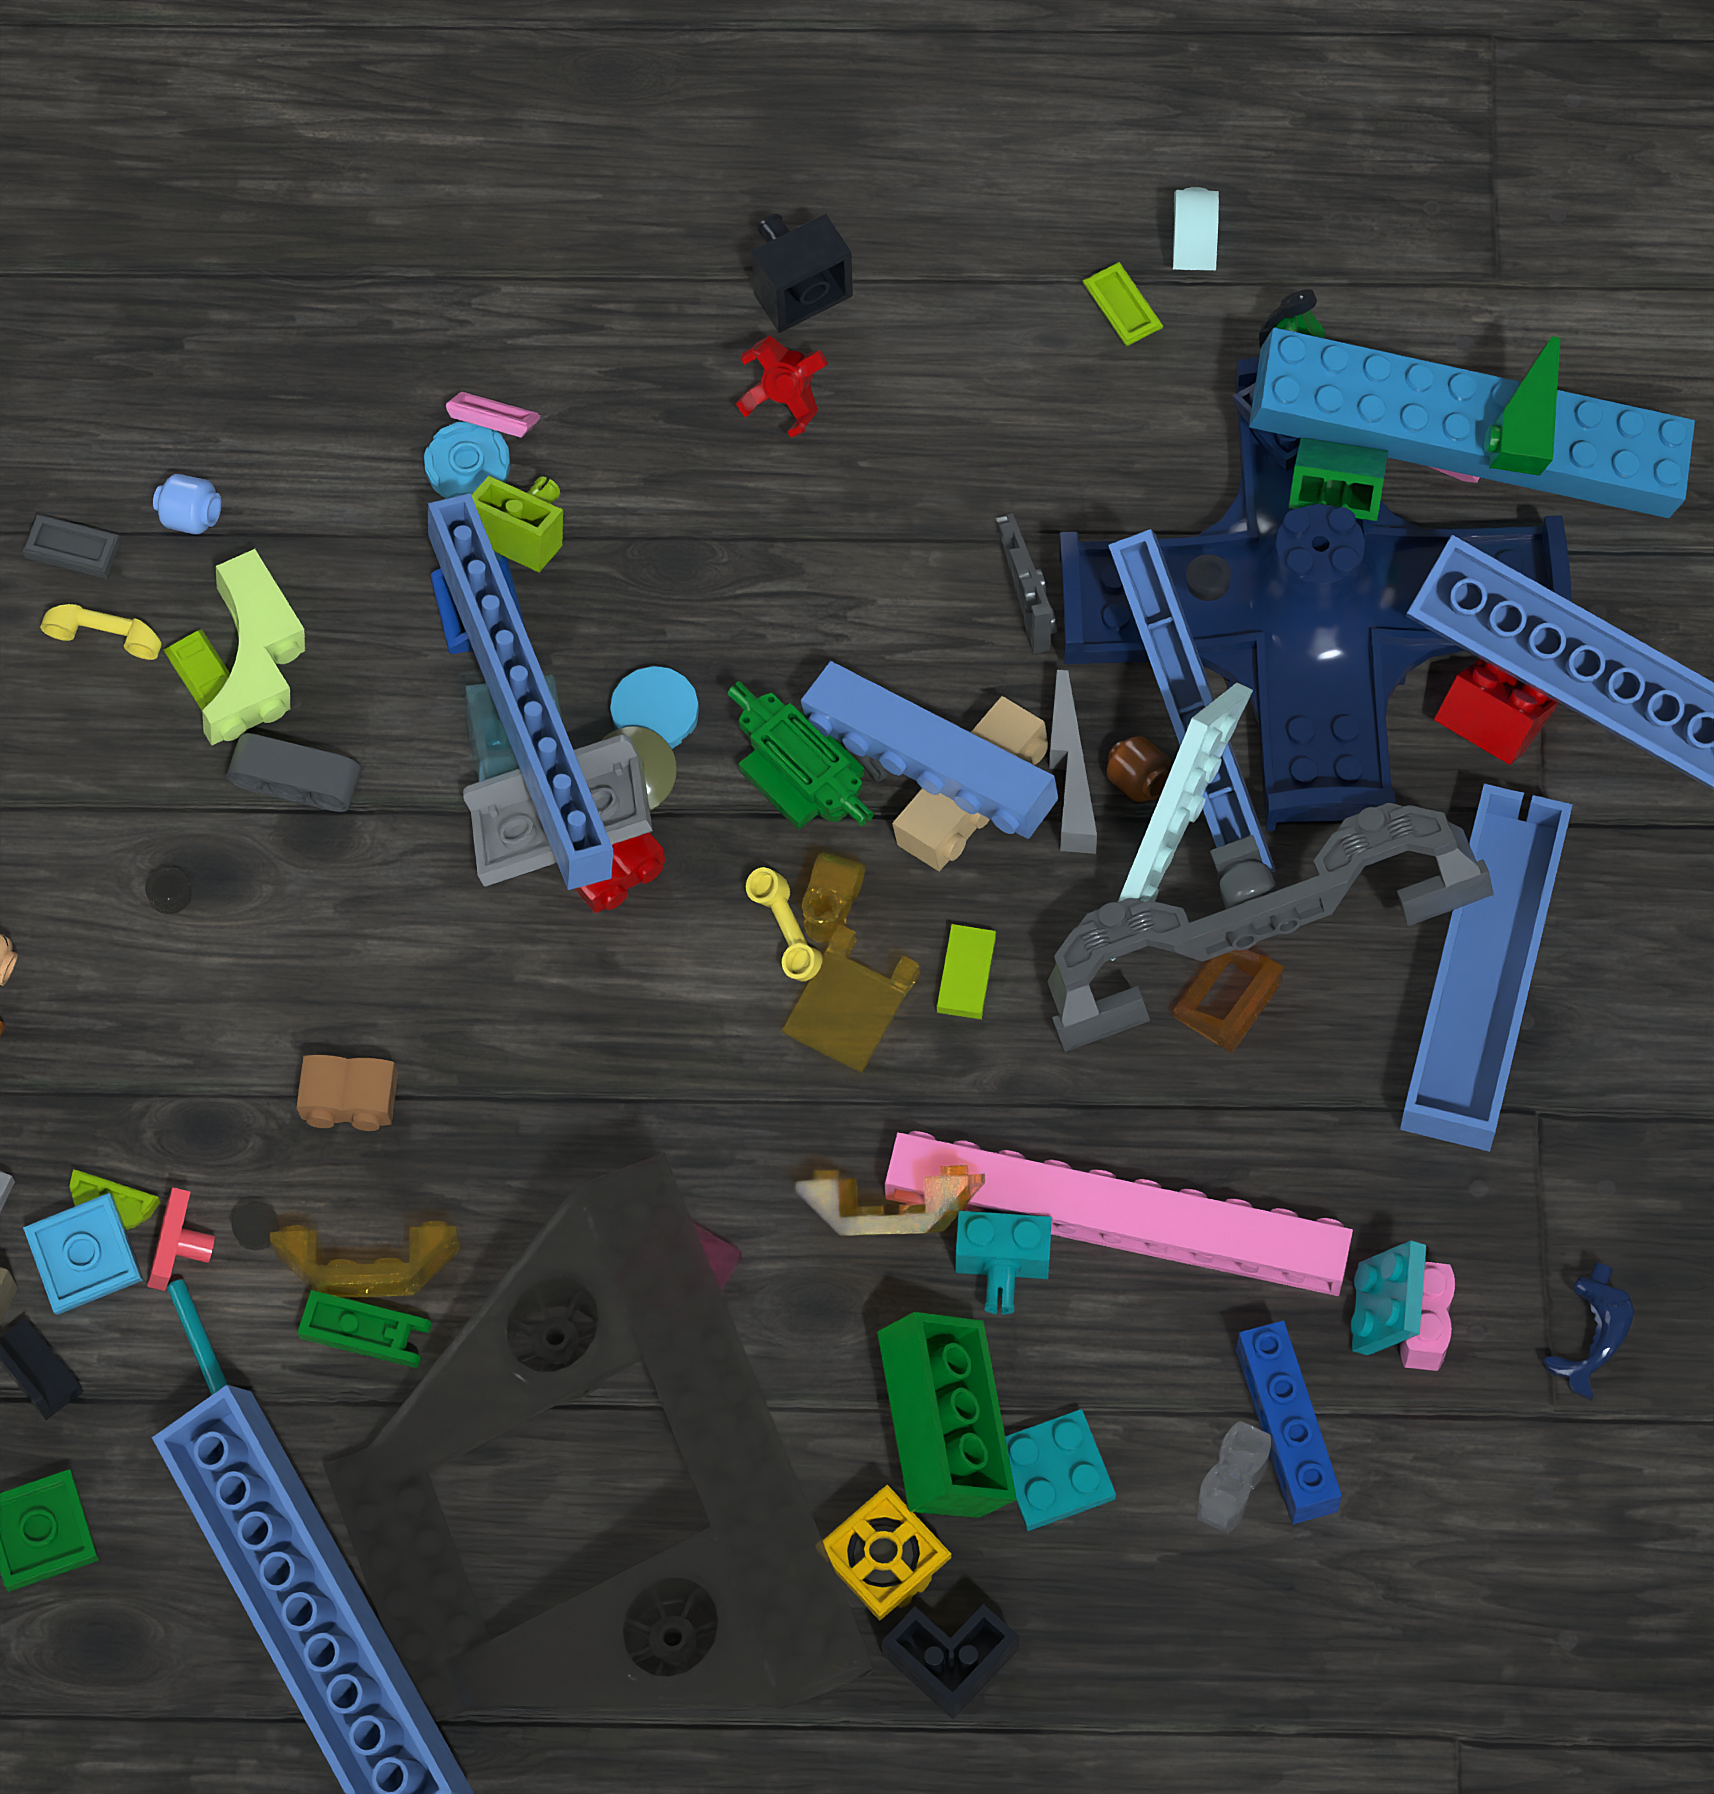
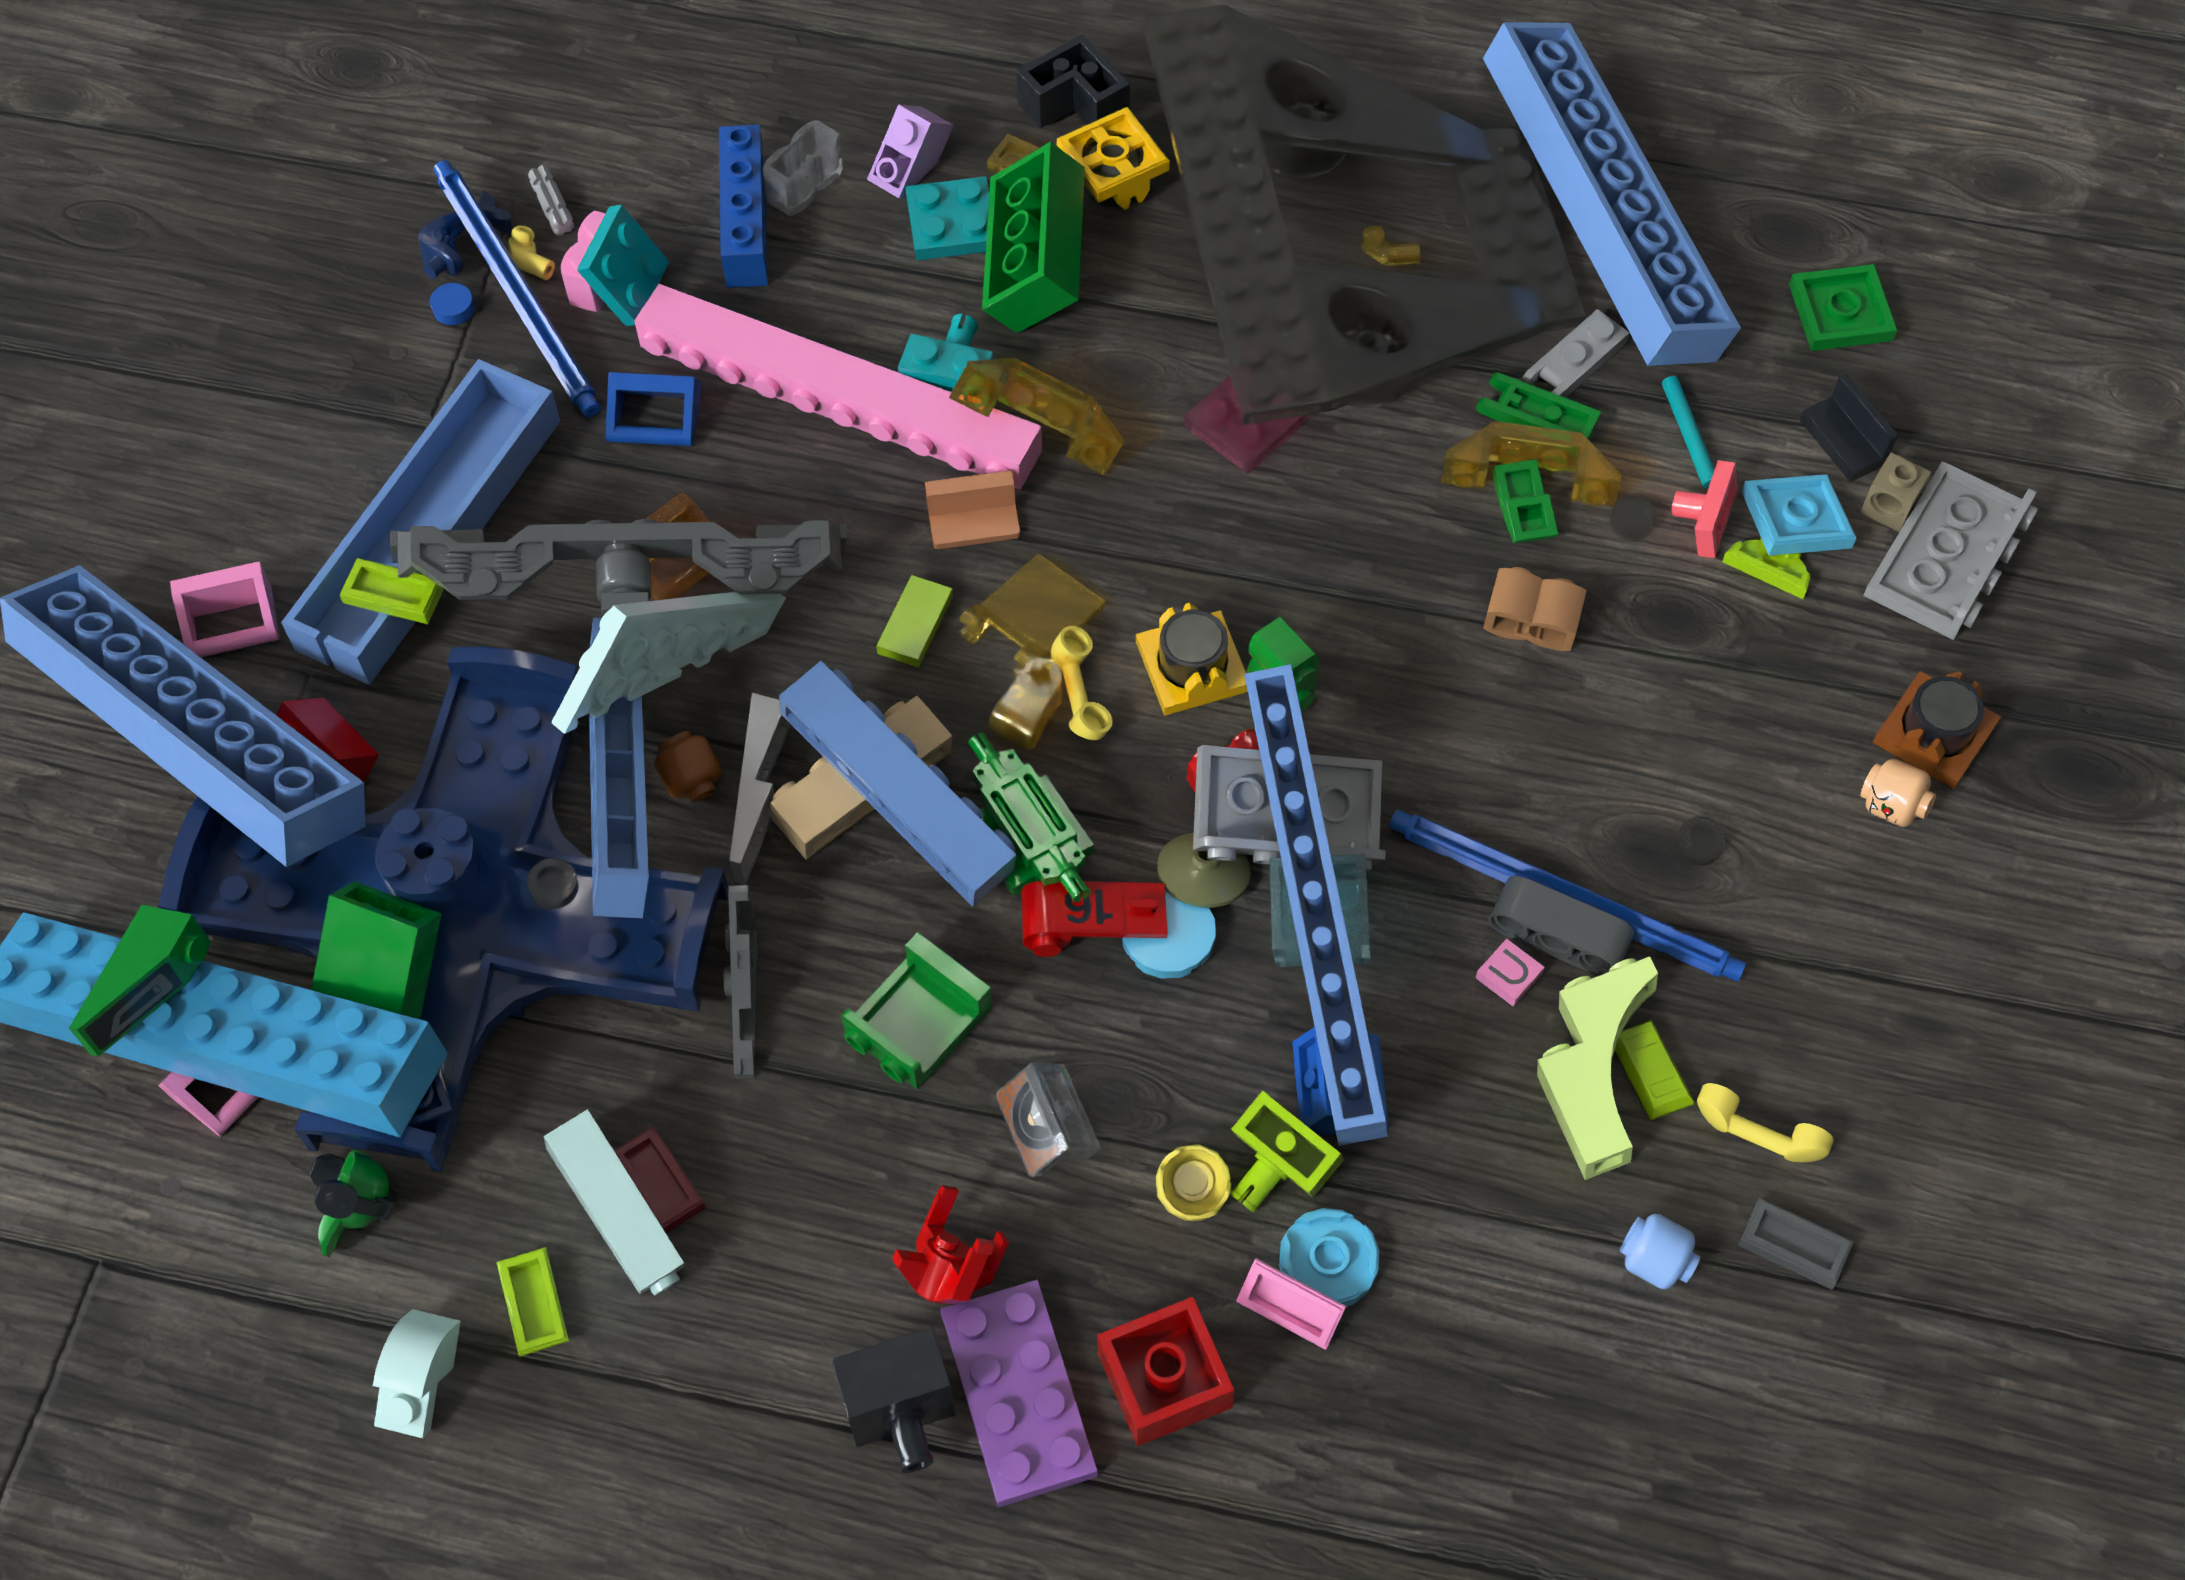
camera: 170 degrees left, 5 degrees down
none -> bright pink tile [170,561,279,657]
none -> lime tile [340,558,444,624]
none -> blue tile [430,283,475,325]
none -> blue piece [433,160,601,417]
none -> light yellow arm [508,226,555,280]
none -> light grey axle [528,165,574,235]
none -> light aqua slope [544,1109,684,1296]
none -> blue tile [605,372,702,447]
none -> dark red tile [614,1126,706,1233]
none -> green panel [841,932,992,1090]
none -> lavender slope [867,104,954,198]
none -> nougat panel [925,470,1020,549]
none -> medium lavender plate [940,1280,1098,1508]
none -> clear yellow tile [987,134,1039,174]
none -> panel [995,1063,1101,1177]
none -> red door [1021,881,1168,957]
none -> red brick [1097,1297,1234,1447]
none -> piece [1136,602,1248,716]
none -> light yellow hair [1156,1144,1231,1221]
none -> green brick [1247,617,1319,712]
none -> clear yellow arm [1361,226,1420,266]
none -> blue piece [1389,809,1747,982]
none -> bright pink tile [1476,939,1545,1007]
none -> green slope [1491,459,1558,544]
none -> light grey hinge [1522,309,1630,398]

